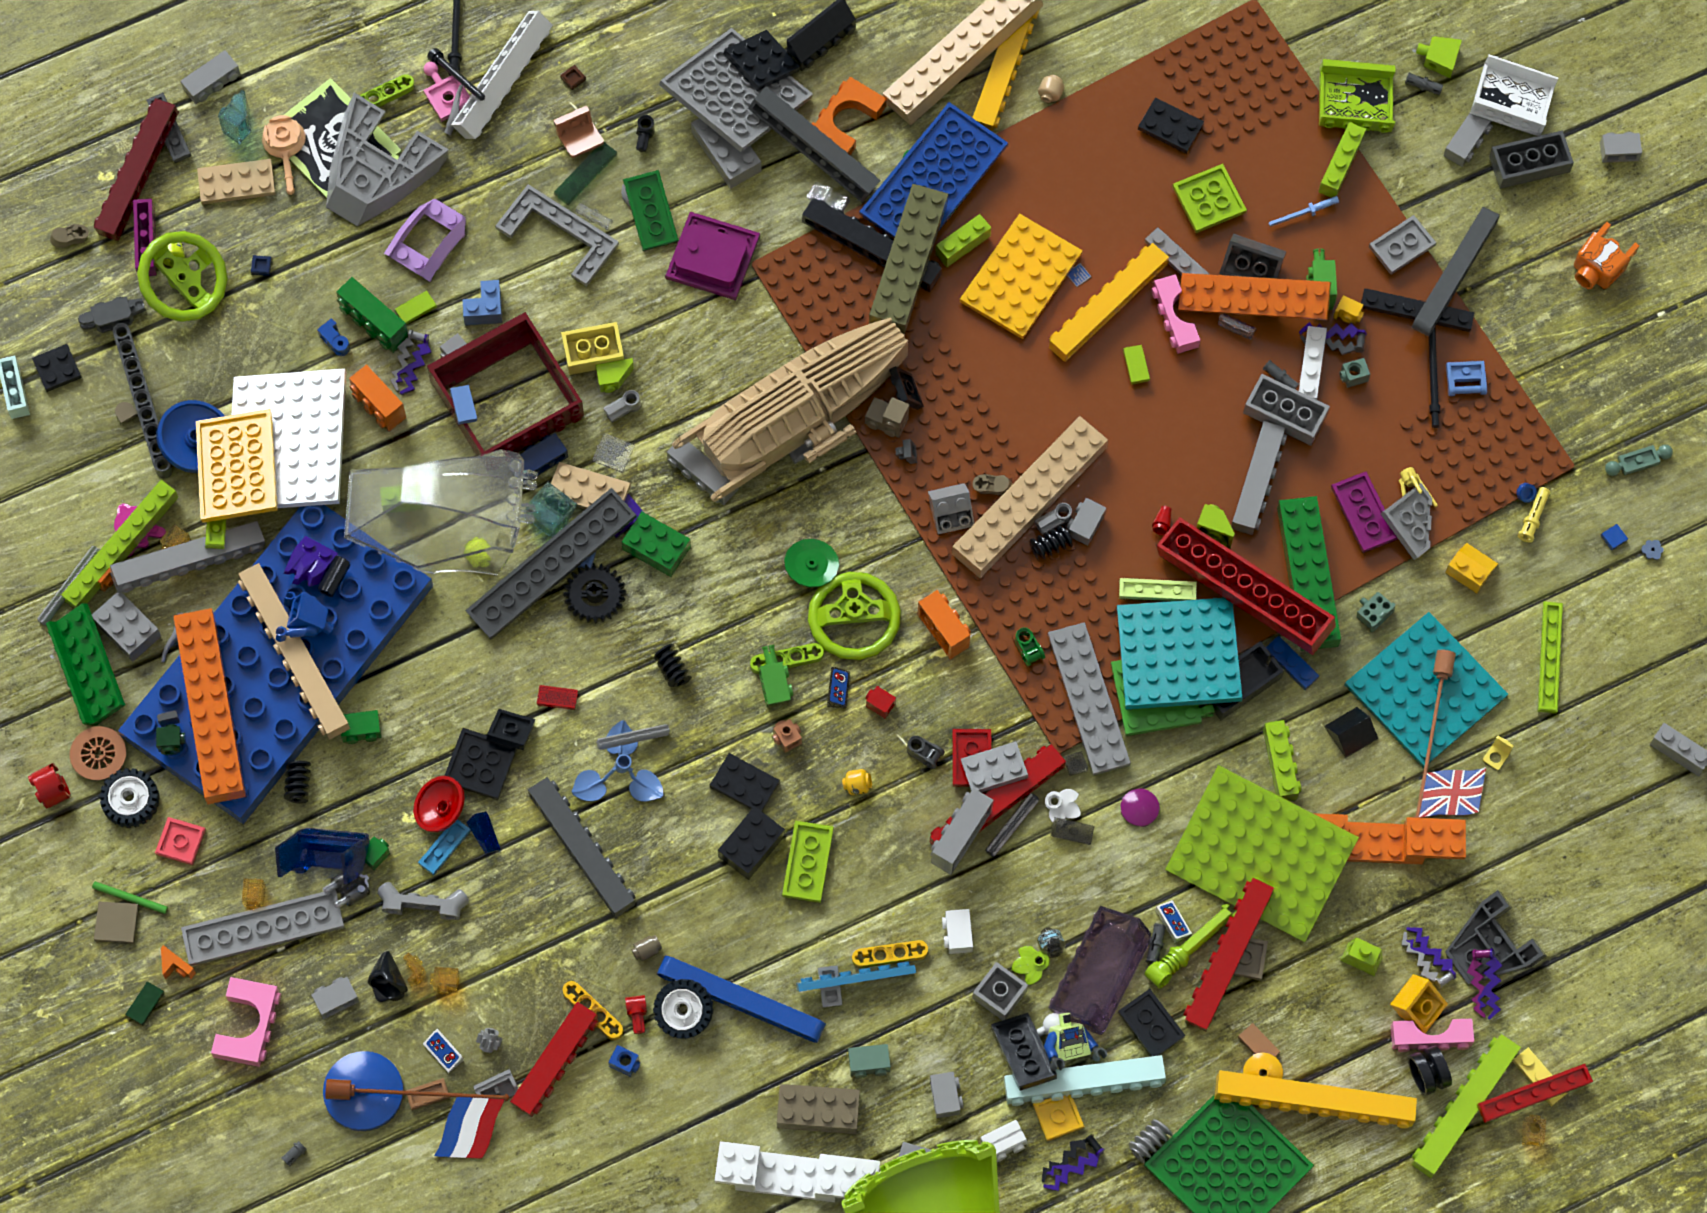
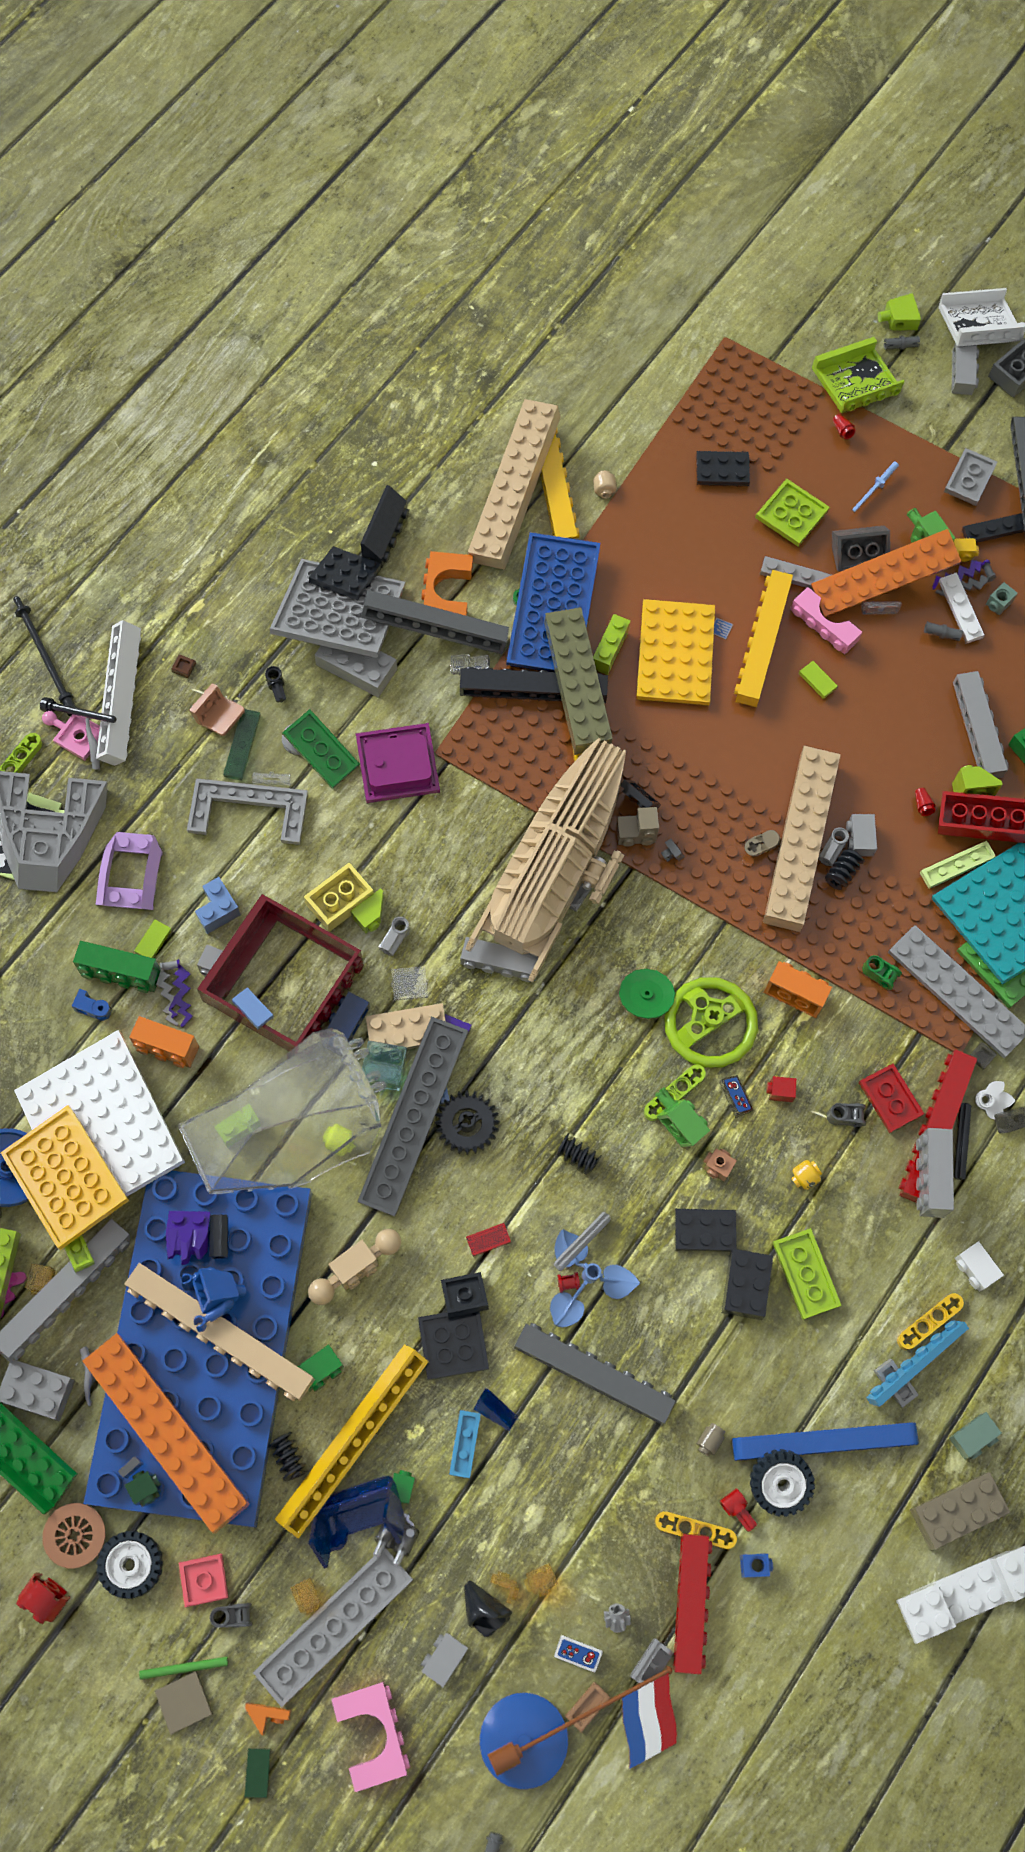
camera: 30 degrees left, 0 degrees up
light grey plate [377,882,469,920] -> none
red dish [413,776,465,832] -> none
green brick [622,511,691,577] -> none
light grey slope [928,483,974,534] -> none
light grey plate [961,742,1028,793] -> none
light grey brick [1243,374,1330,446] -> none
lime brick [1319,122,1366,198] -> none
none -> dark grey piece [210,1603,253,1628]
none -> yellow brick [274,1344,429,1539]
none -> tan brick [308,1229,401,1305]
none -> red bush [557,1272,580,1293]
none -> red cone [833,414,856,440]

